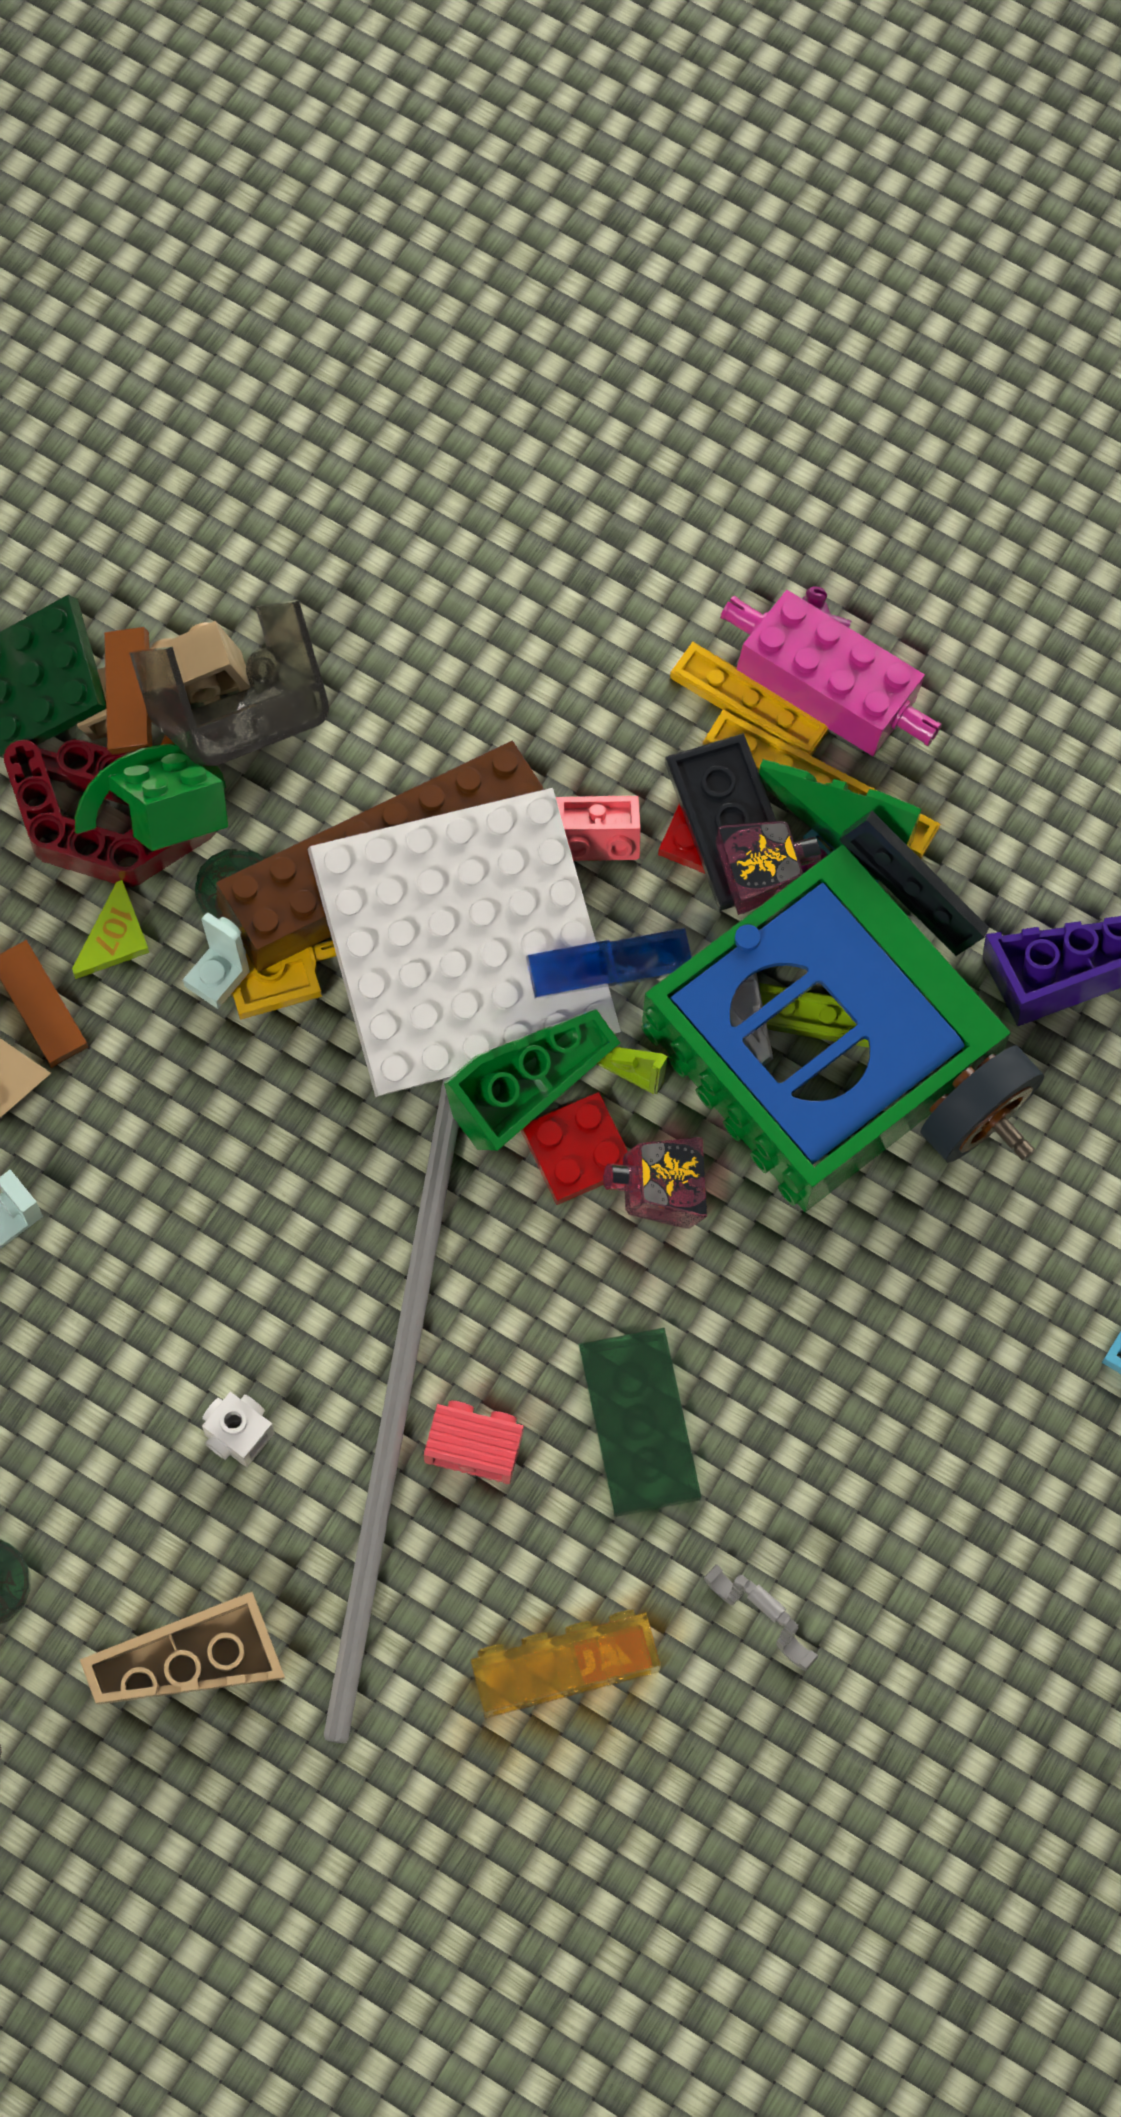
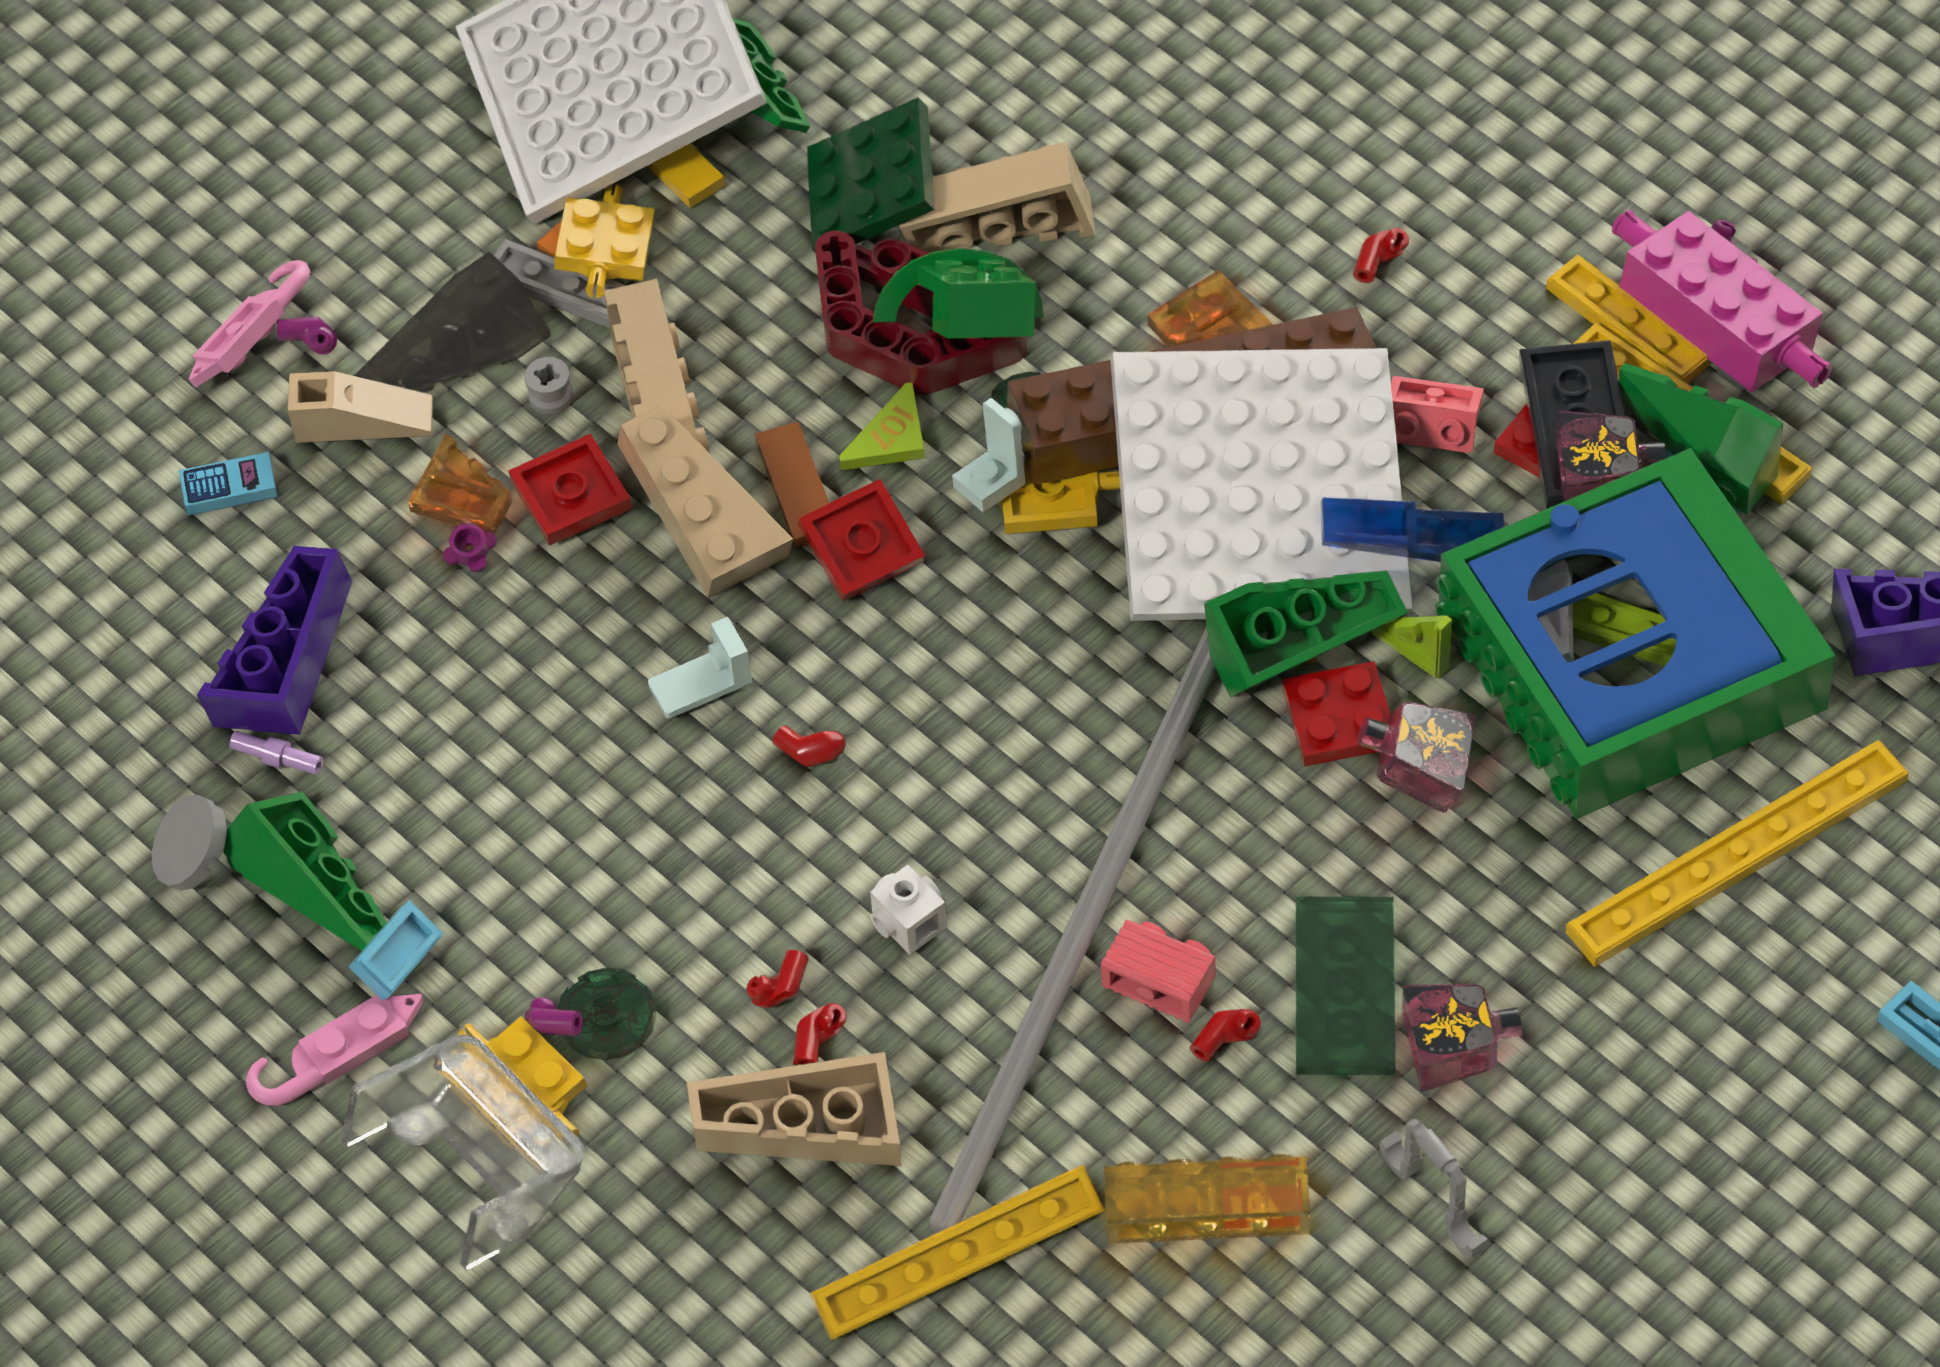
camera: 20 degrees right, 15 degrees down
dark orange tile [104,627,152,755] -> none
clear smoke windscreen [129,600,329,767] -> none
black plate [839,811,989,956] -> none
black wheel [920,1046,1044,1163] -> none
none -> red arm [746,950,809,1009]
none -> red arm [772,725,846,767]
none -> red arm [793,1003,847,1066]
none -> red plate [798,479,925,602]
none -> yellow tile [809,1165,1104,1340]
none -> clear orange wing [1147,270,1272,347]
none -> red arm [1189,1009,1261,1062]
none -> red arm [1353,228,1409,283]
none -> torso [1402,984,1522,1092]
none -> yellow tile [1565,739,1909,967]

